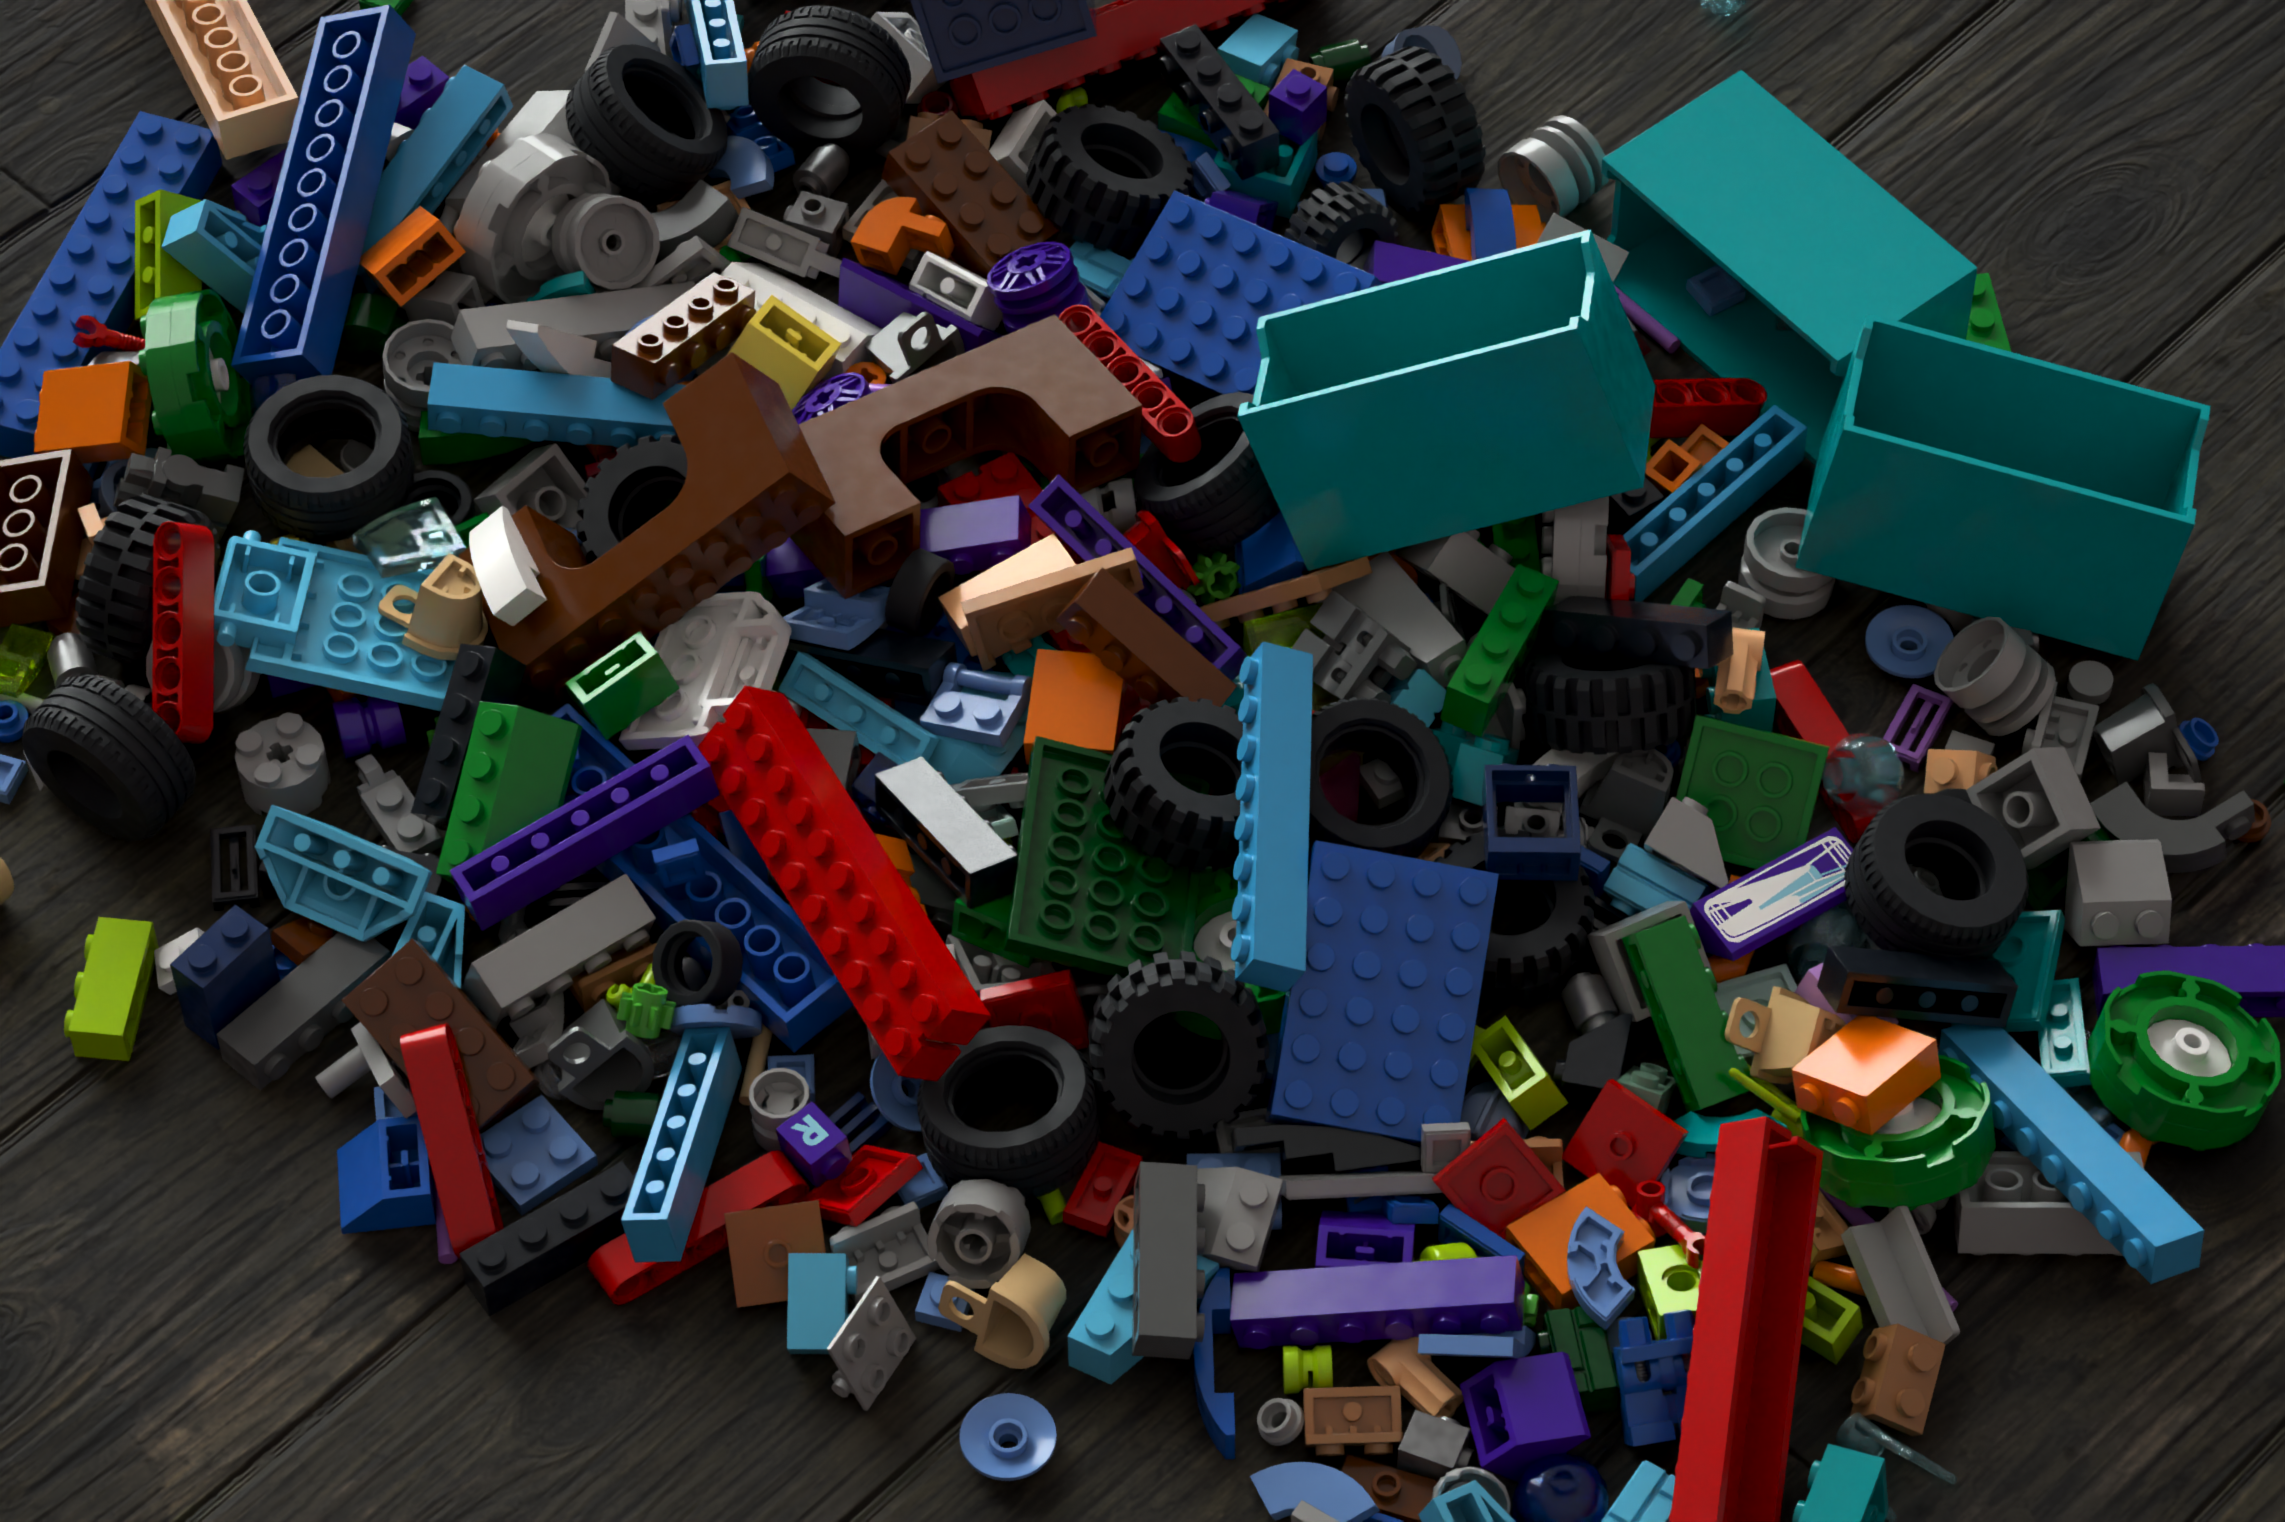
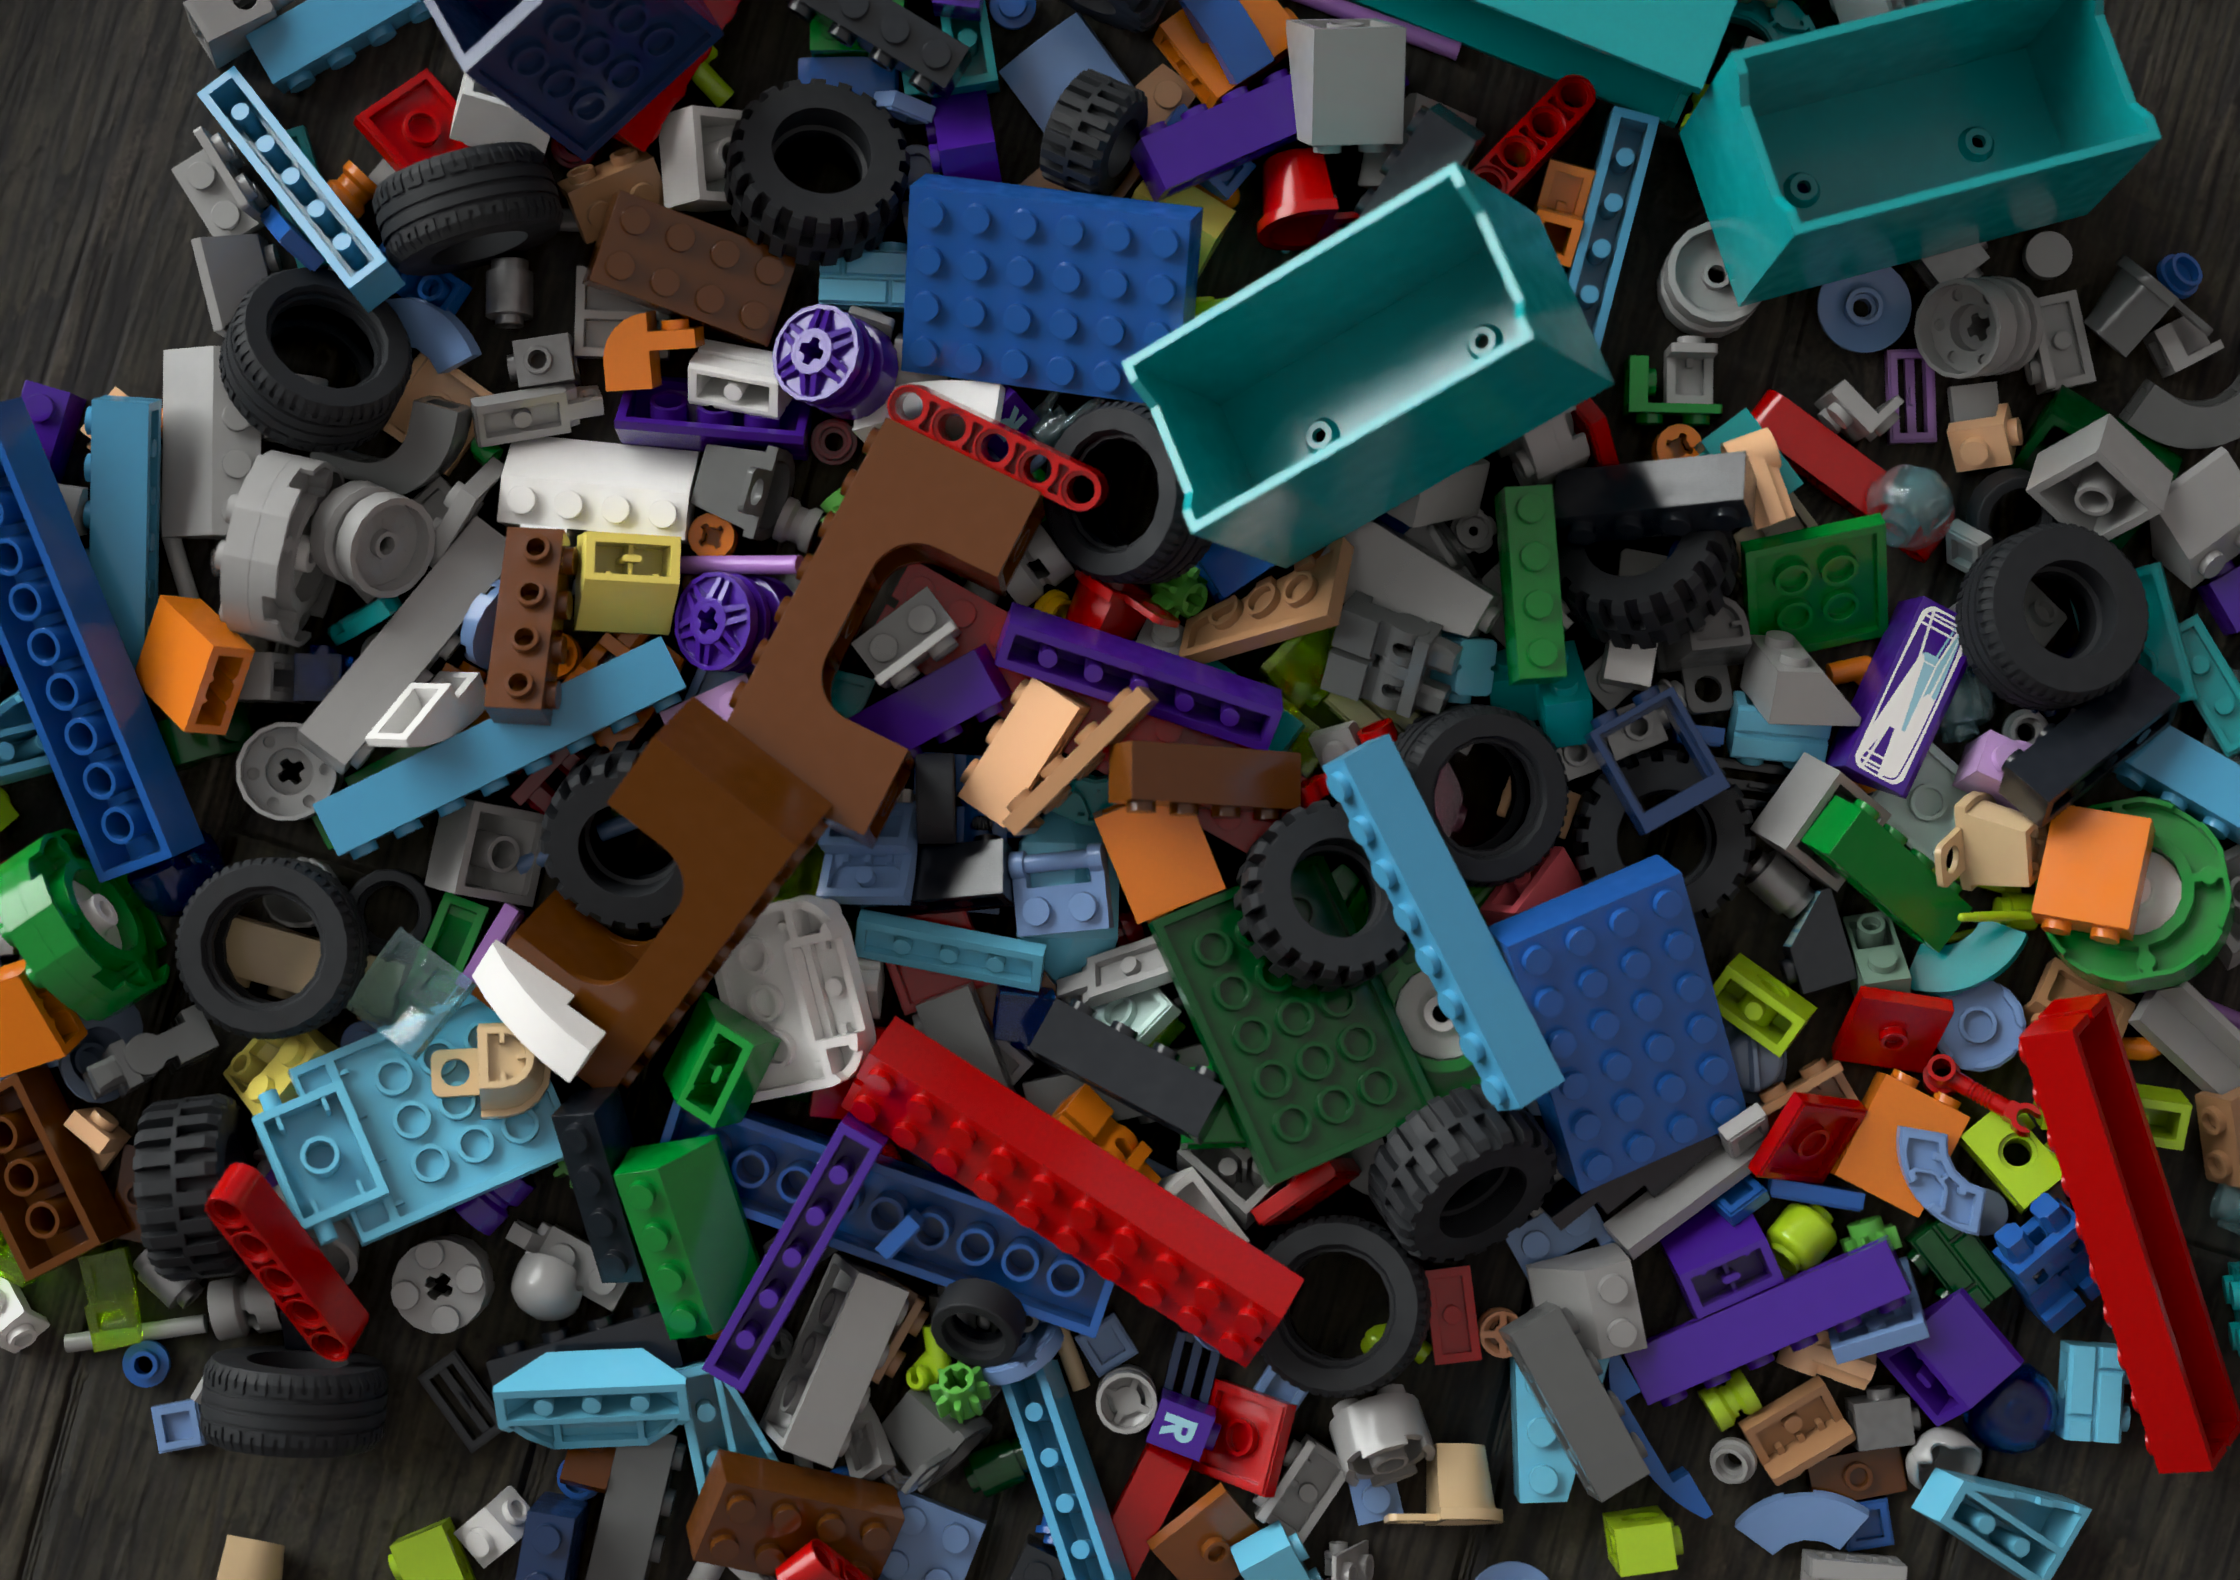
camera: 25 degrees left, 35 degrees up
none -> light grey hair [511,1253,584,1321]
none -> light grey bracket [851,587,962,691]
none -> lime brick [1602,1505,1683,1577]
none -> light grey bracket [1814,379,1904,444]

